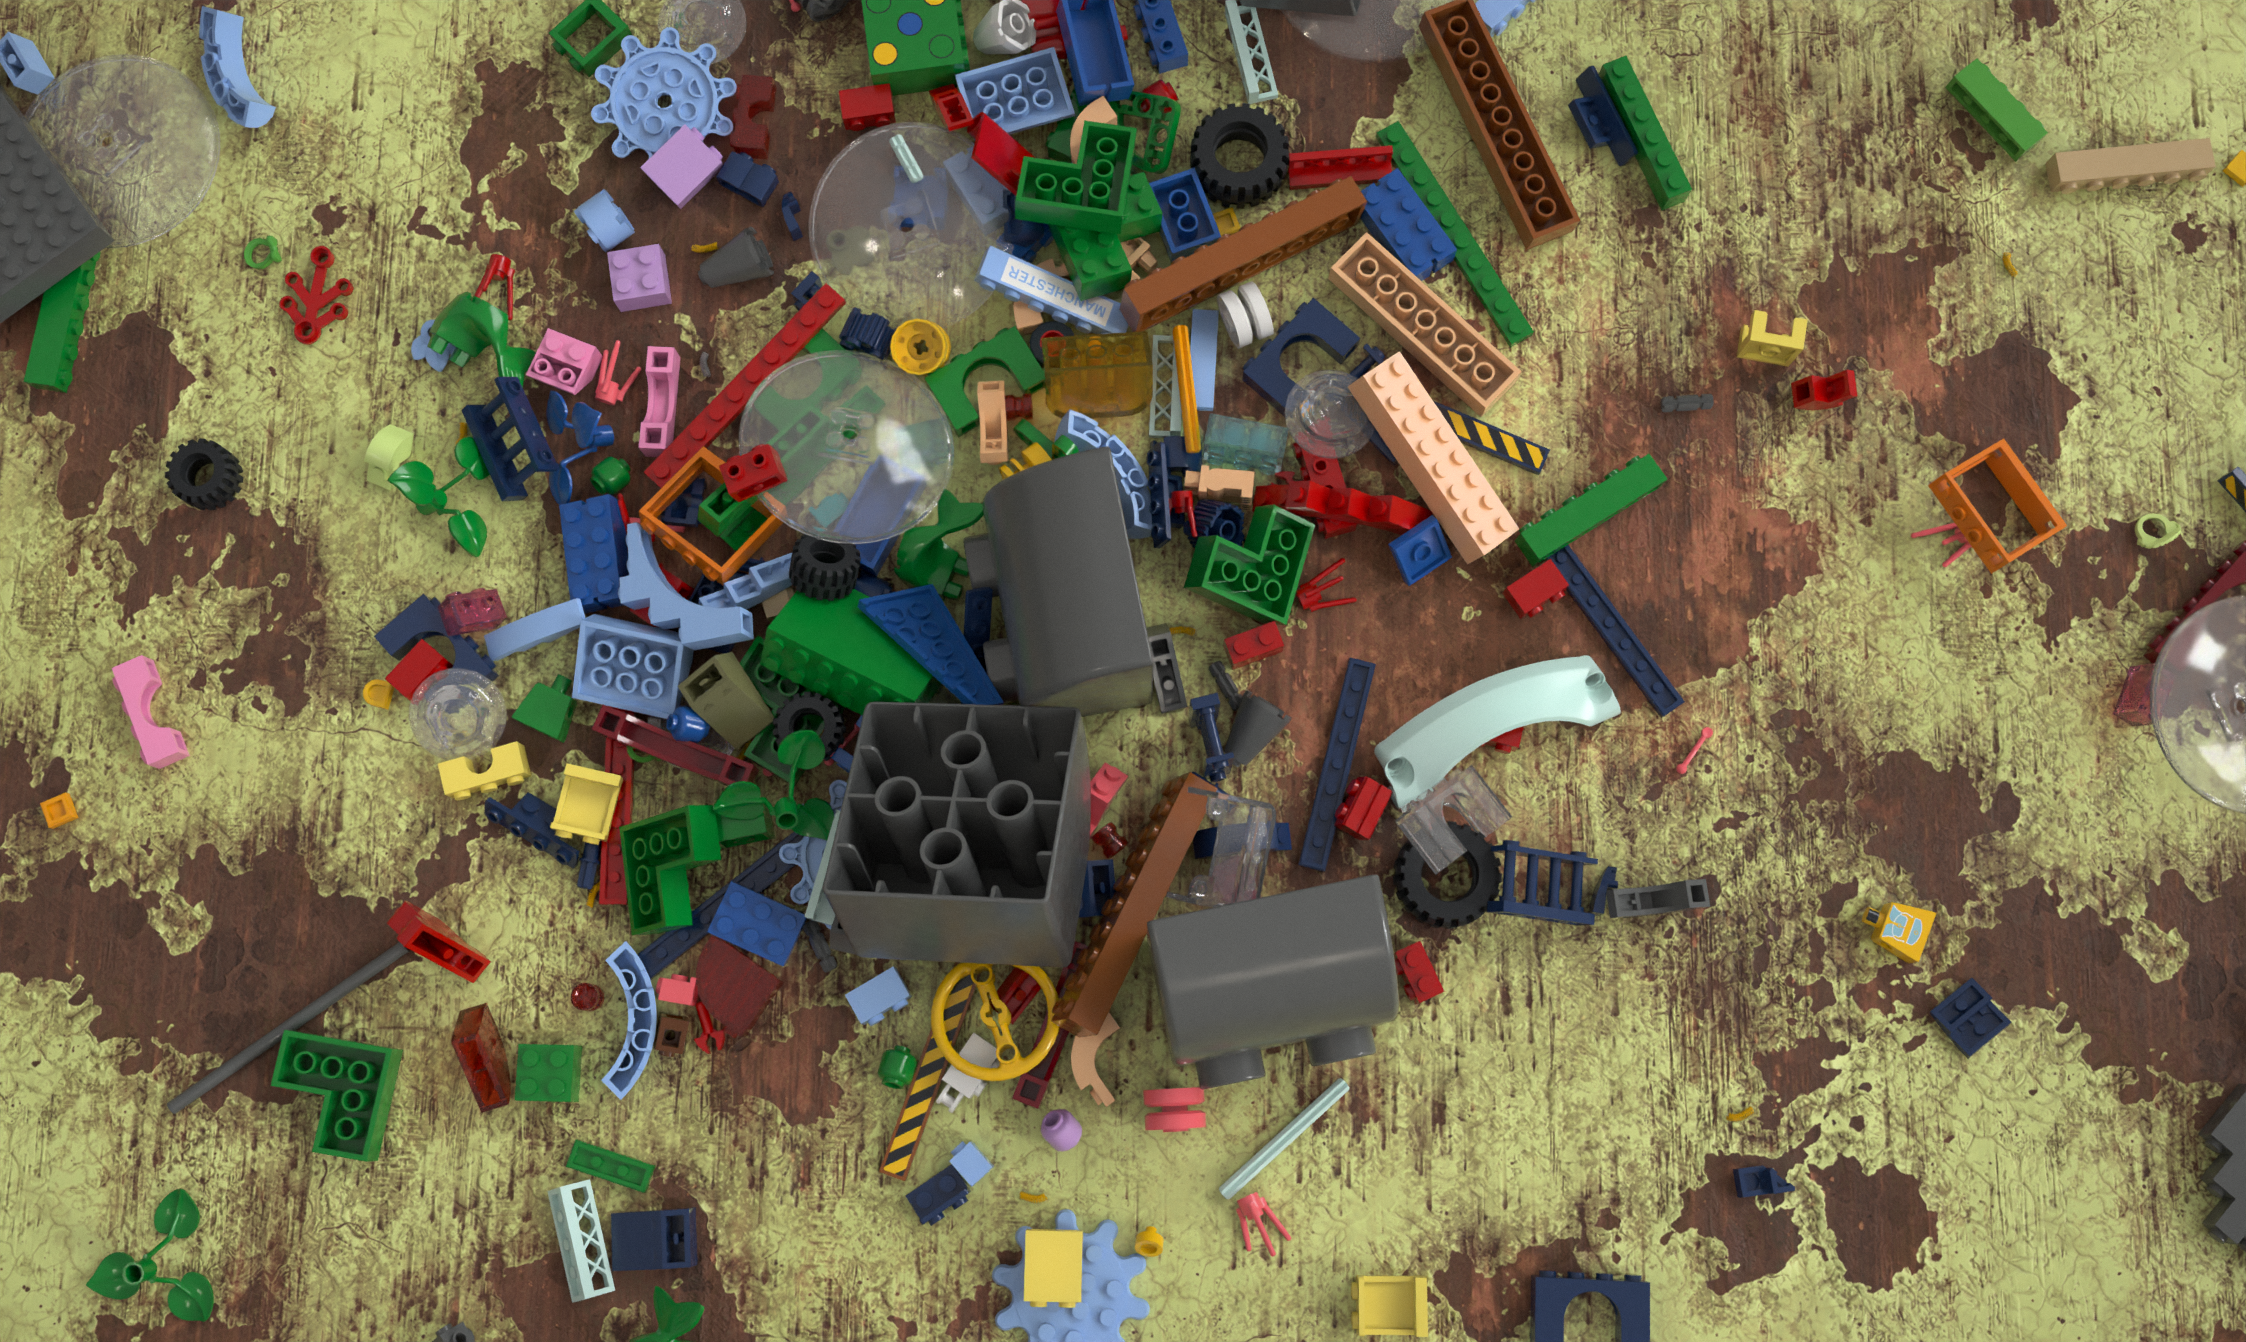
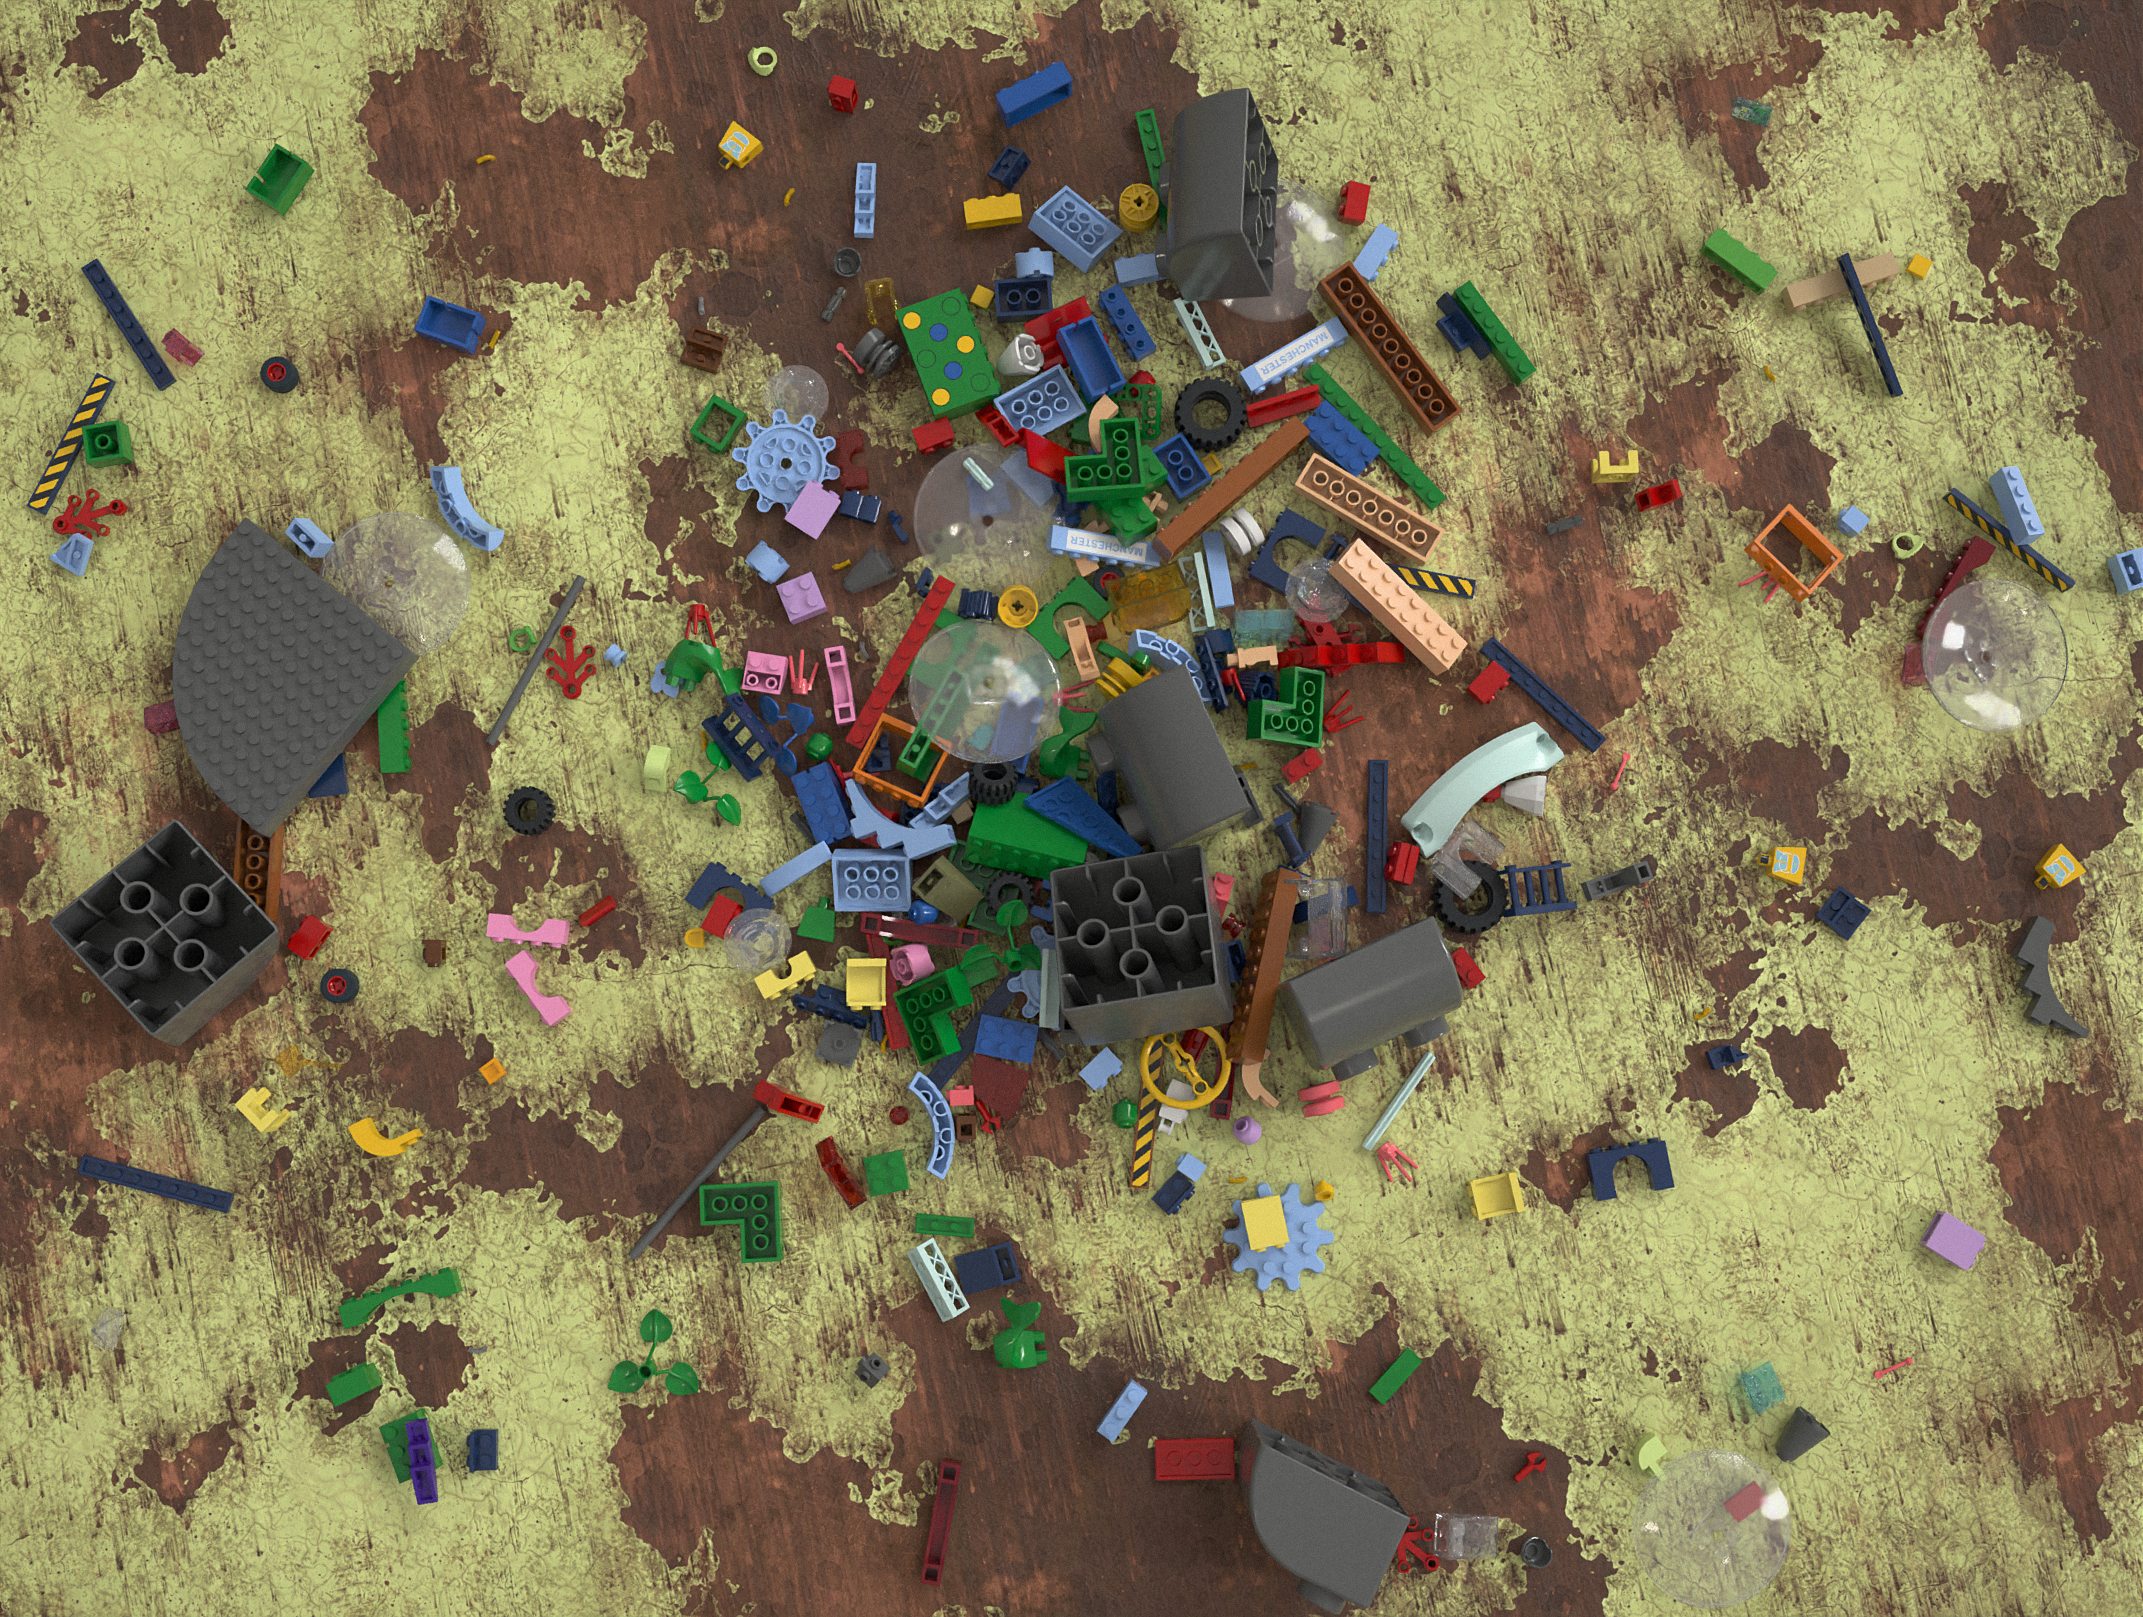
camera: 15 degrees left, 5 degrees up
clear pink brick [438,588,507,636] -> none
red brick [719,443,788,502] -> none
light orange axle [1173,325,1201,454] -> none
blue tile [1388,515,1452,586] -> none
green brick [1515,454,1668,567] -> none
dark blue slope [1588,866,1618,916] -> none
none -> reddish brown brick [422,940,447,968]
none -> dark grey piece [486,575,586,746]
none -> bright pink arch [486,913,570,948]
none -> red slope [579,895,618,928]
none -> light blue wheel [604,644,628,668]
none -> dark grey axle [789,812,816,845]
none -> dark grey panel [814,1019,865,1068]
none -> bright pink brick [890,942,935,986]
none -> coral plant [1052,679,1095,712]
none -> light blue brick [1239,316,1348,396]
none -> red bar [1337,624,1364,644]
none -> white cone [1501,775,1547,816]
none -> light blue brick [1835,505,1870,538]
none -> dark blue tile [1837,253,1903,398]

